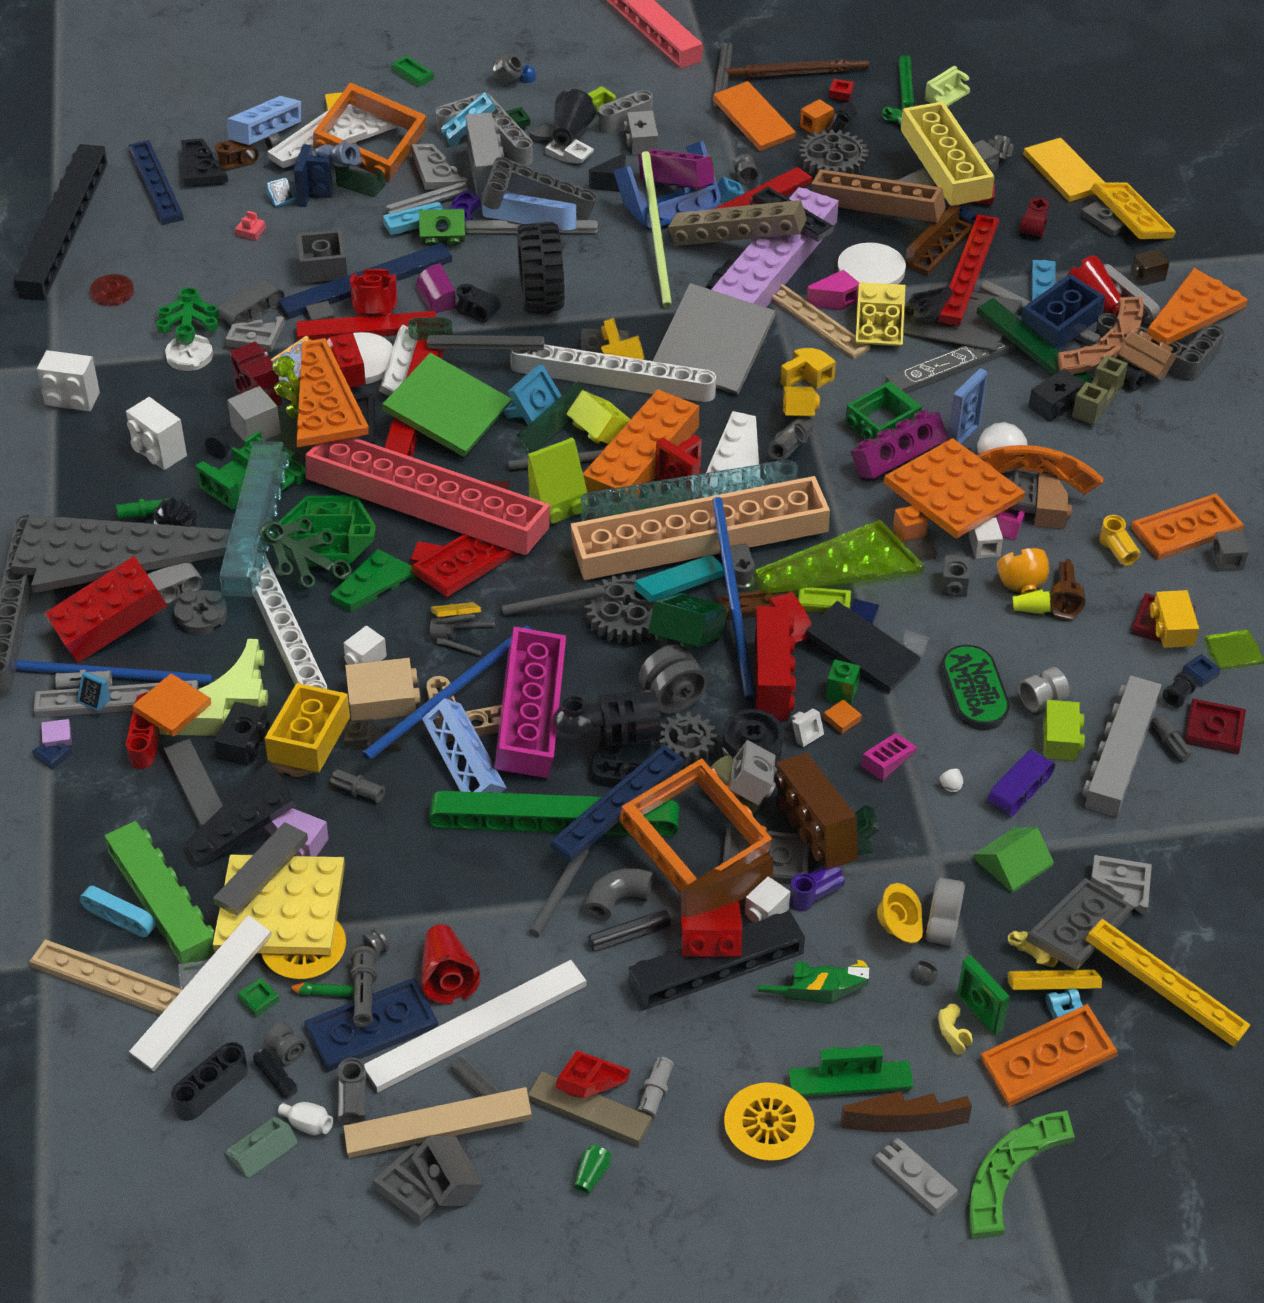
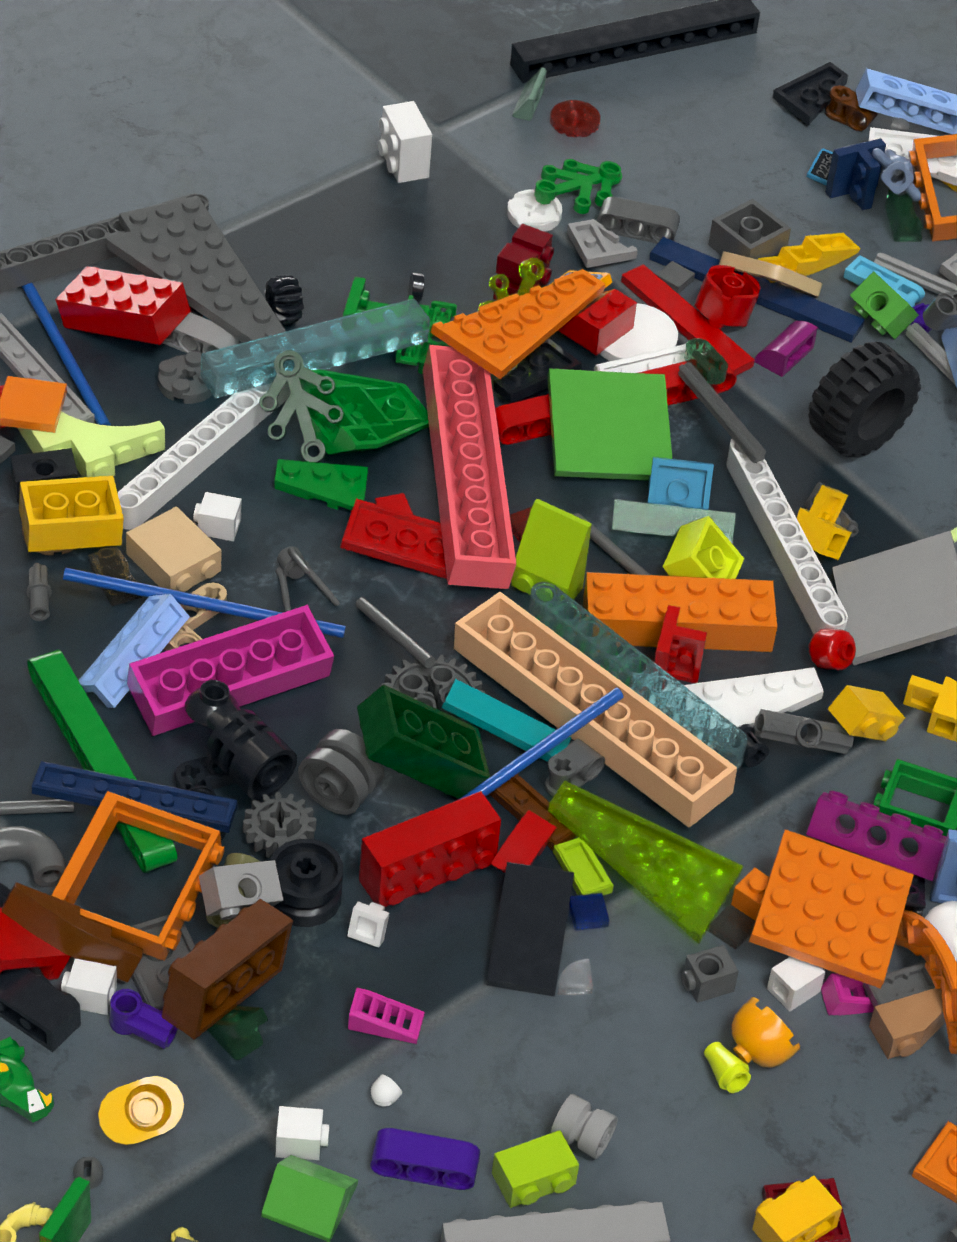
camera: 55 degrees right, 0 degrees up
light grey pin [55,669,112,690] -> none
slope [78,672,111,711] -> none
green pin [116,498,167,520] -> none
white brick [126,397,187,470] -> none
dark blue tile [128,140,184,225] -> none
light grey head [227,386,281,442] -> none
coral tile [235,211,266,241] -> none
yellow piece [431,602,481,617] -> none
black piece [456,284,501,323] -> none
orange tile [823,700,862,734] -> none
green brick [826,660,860,706] -> none
light grey animal [925,877,965,946] -> none
tile [941,645,1010,730] -> none
reddish brown piece [1050,559,1086,620] -> none
yellow piece [1099,515,1141,566] -> none
none -> white brick [276,1106,329,1160]
none -> sand green slope [512,68,547,121]
none -> tan beam [719,251,823,297]
none -> yellow slope [757,233,861,283]
none -> red head [809,628,856,670]

